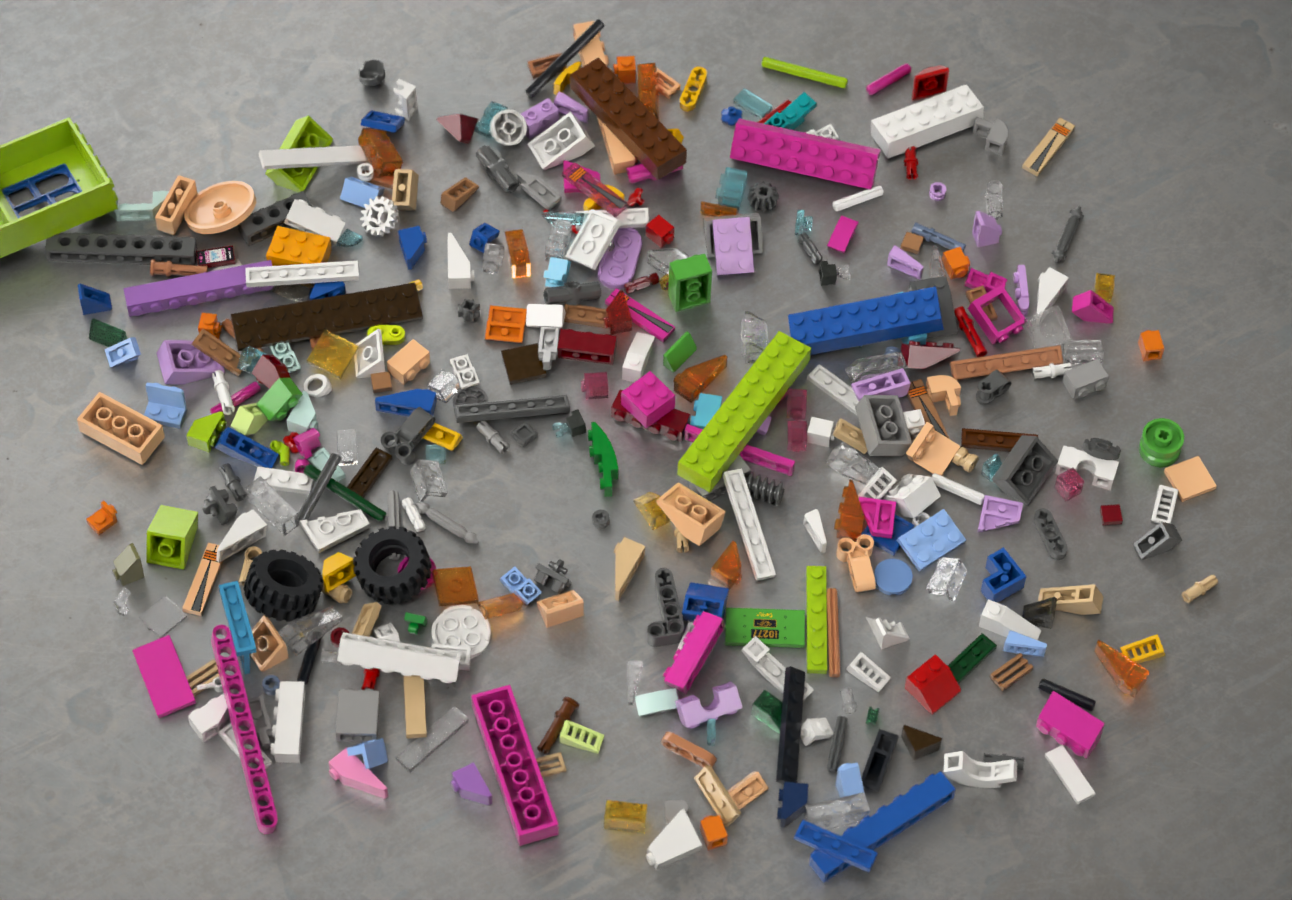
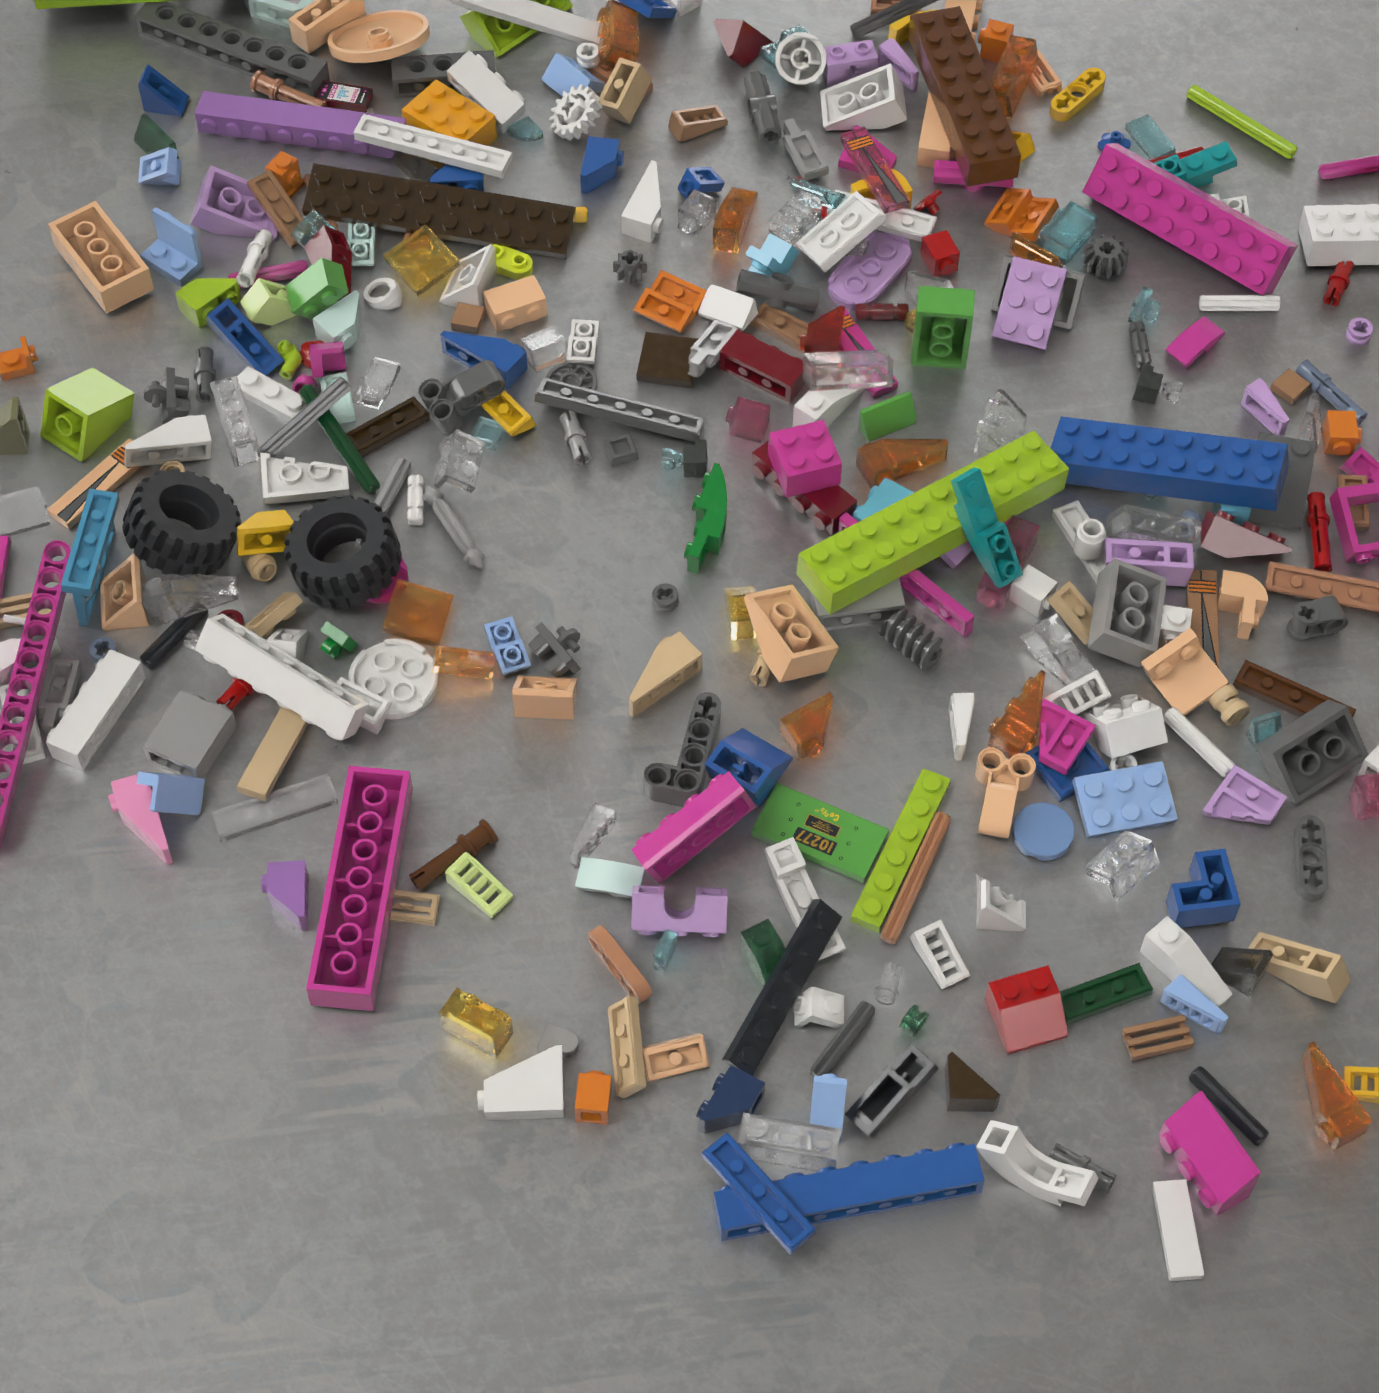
camera: 25 degrees right, 0 degrees up
white plate [722,468,776,581] -> none
none -> clear brick [803,349,894,391]
none -> teal slope [951,468,1023,588]
none -> orange slope [984,188,1059,242]
none -> white brick [1073,519,1106,560]

